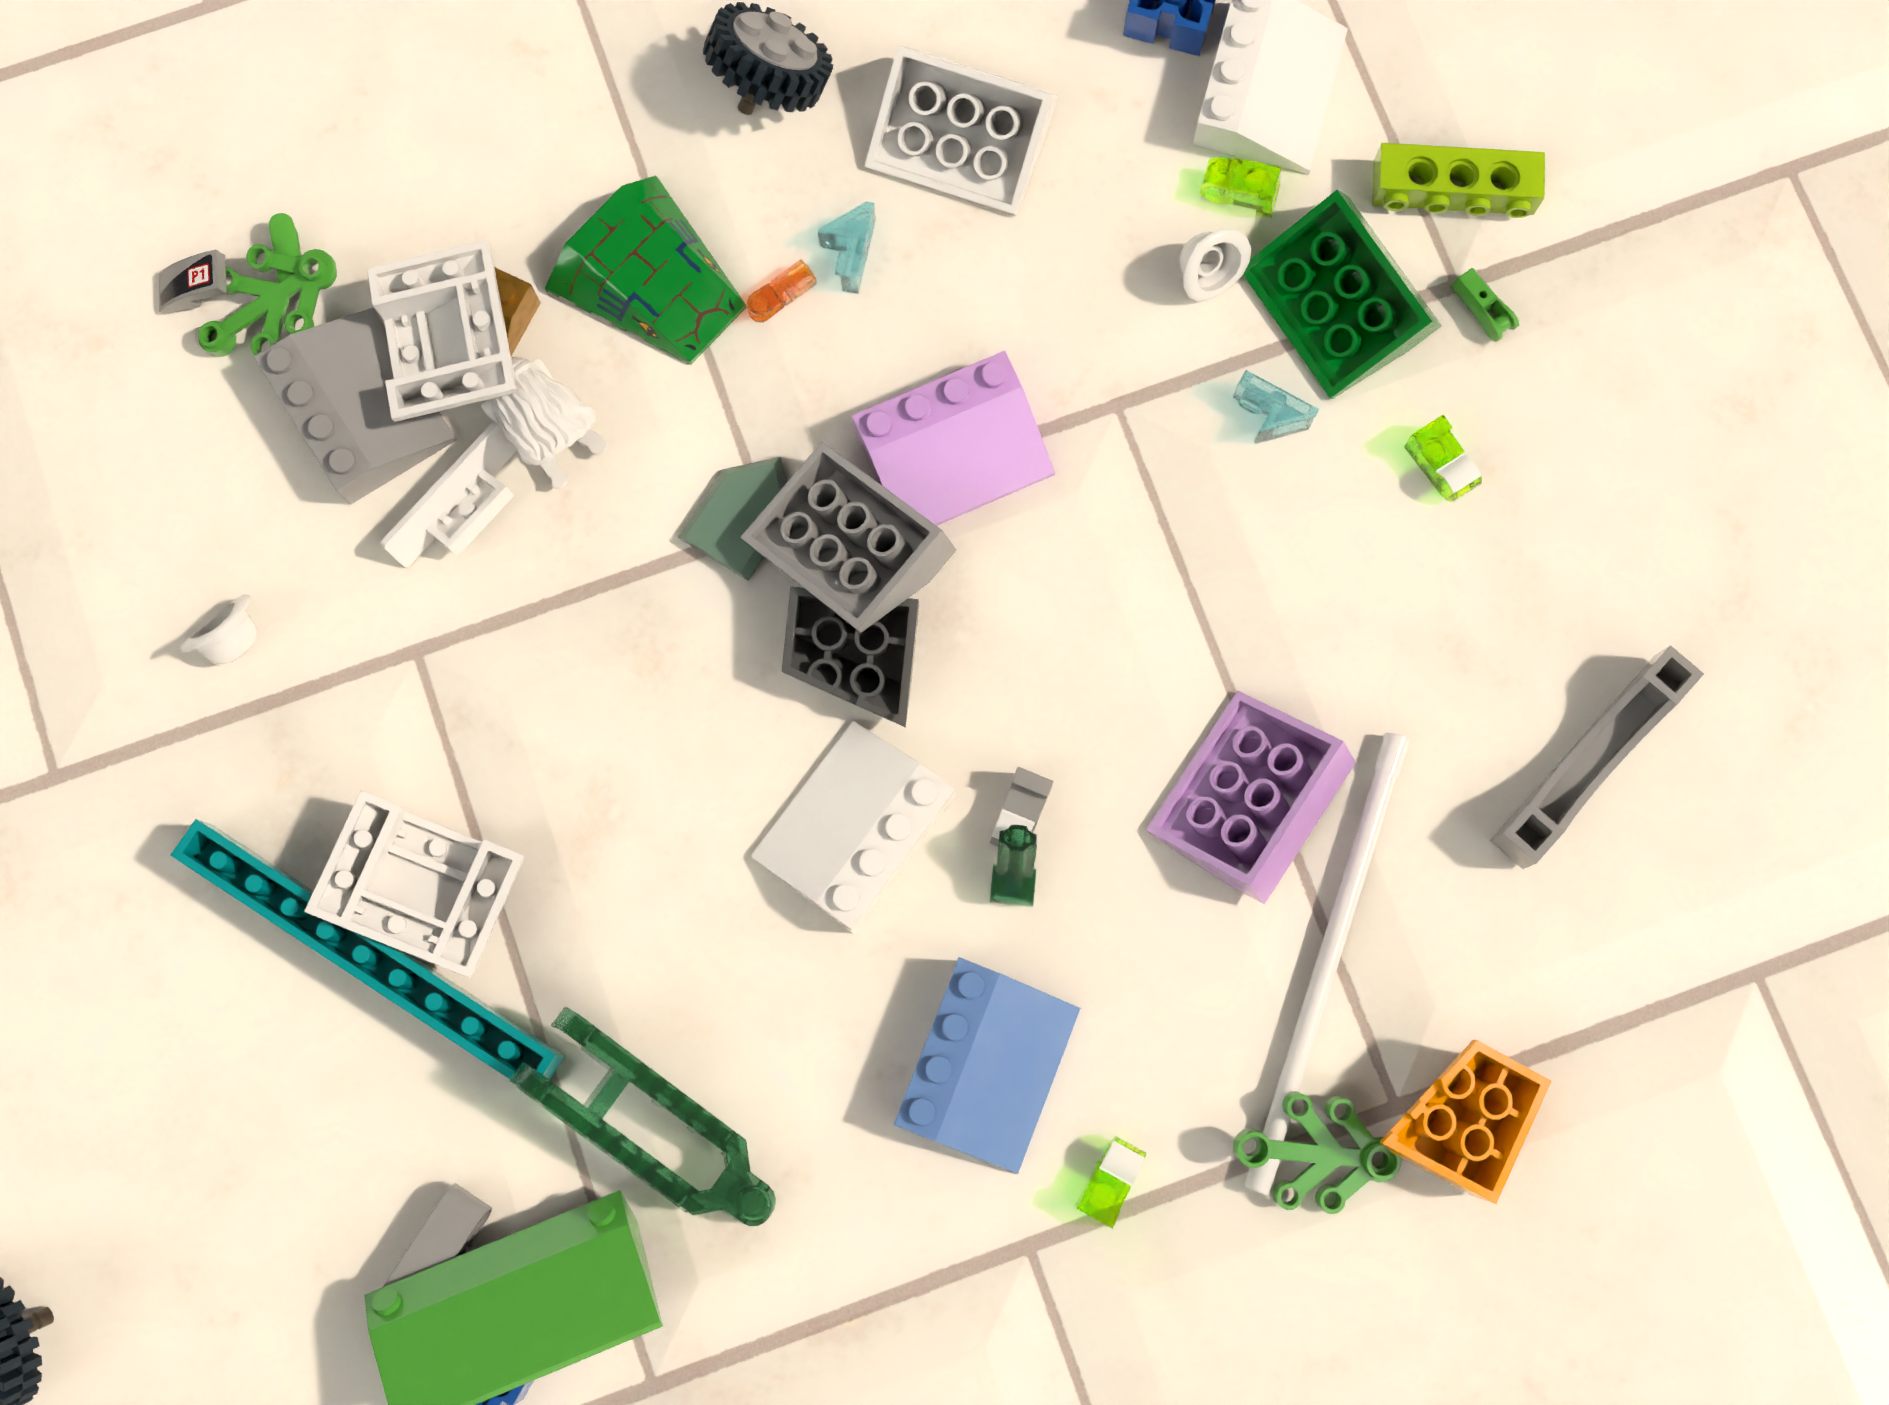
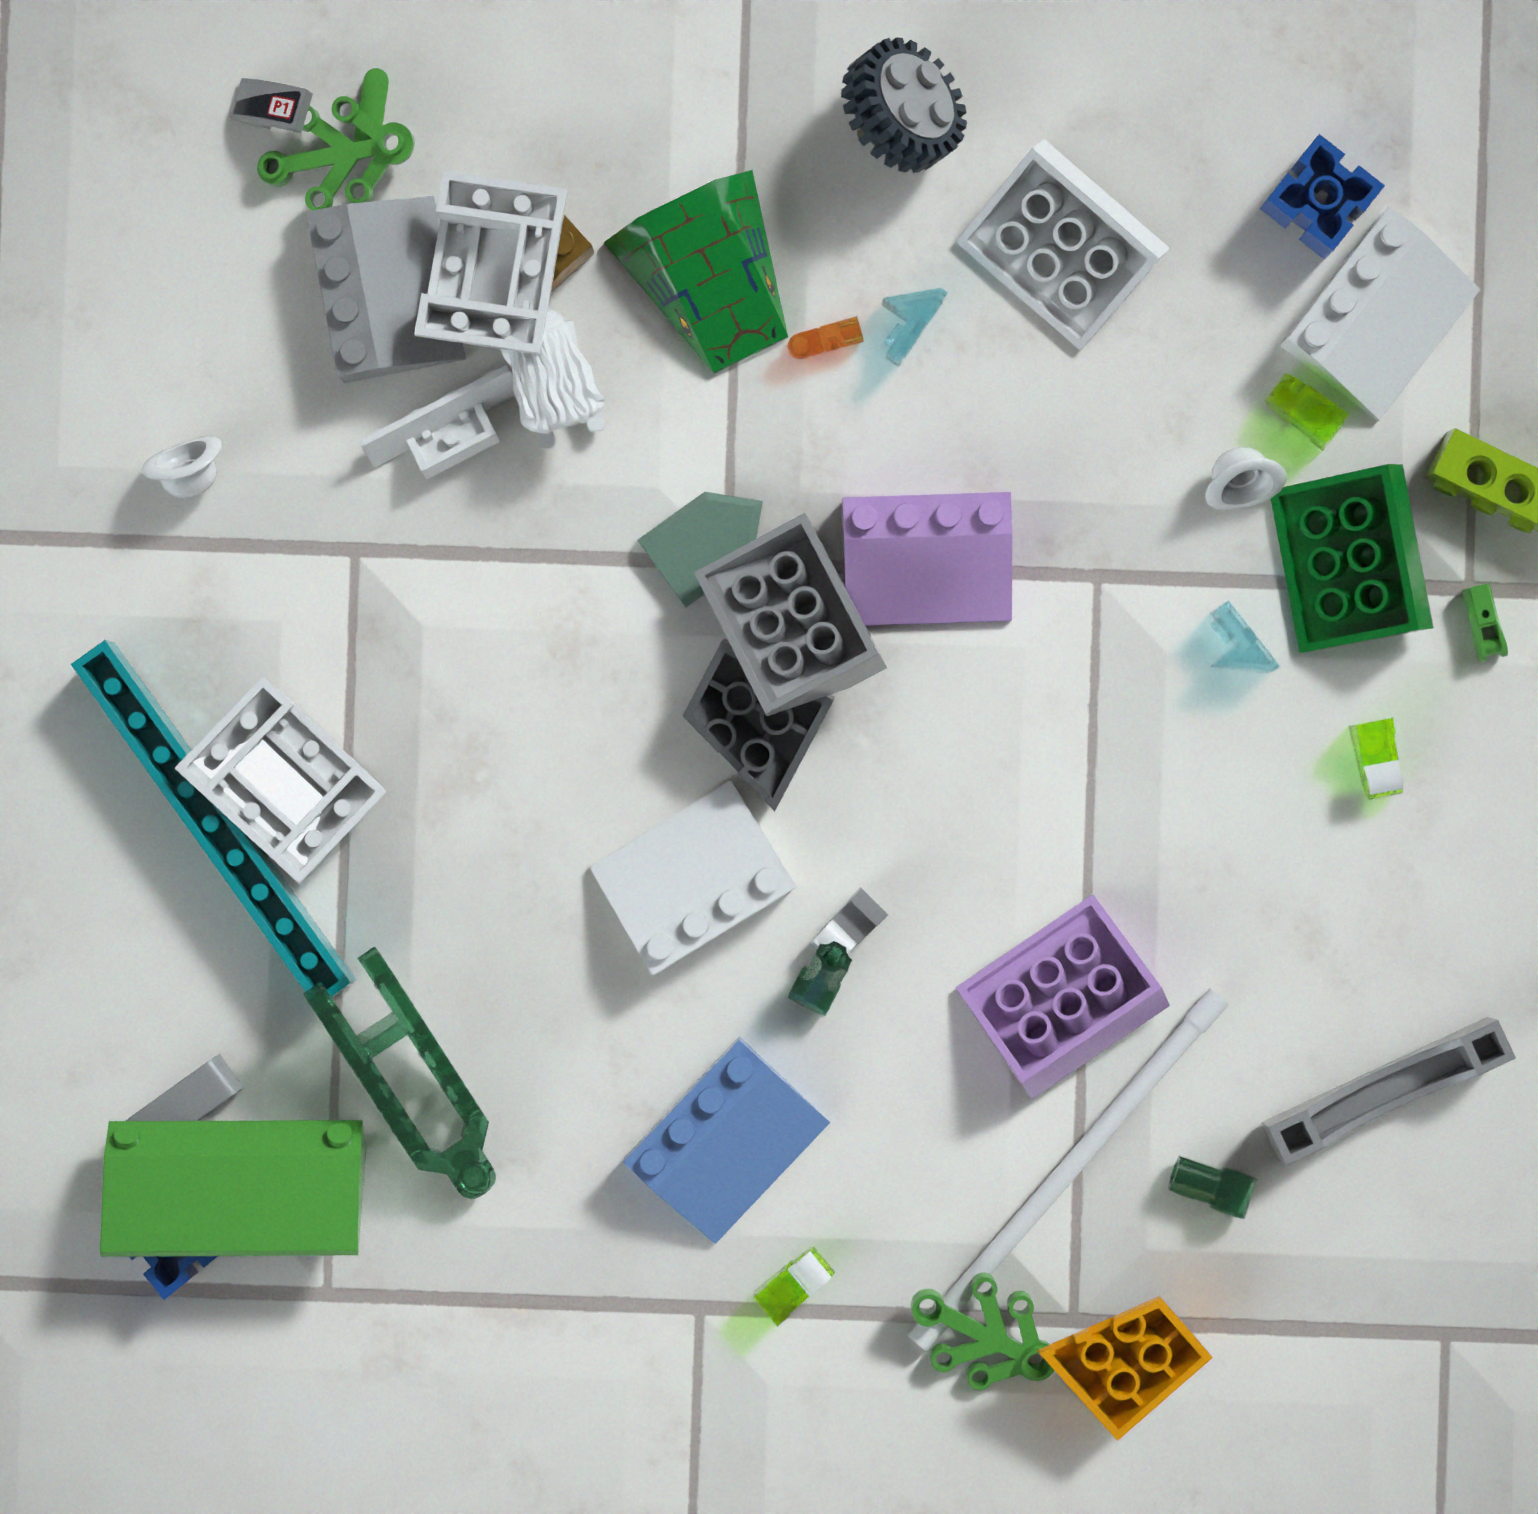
camera: 15 degrees right, 10 degrees up
none -> clear green piece [1168,1155,1258,1219]

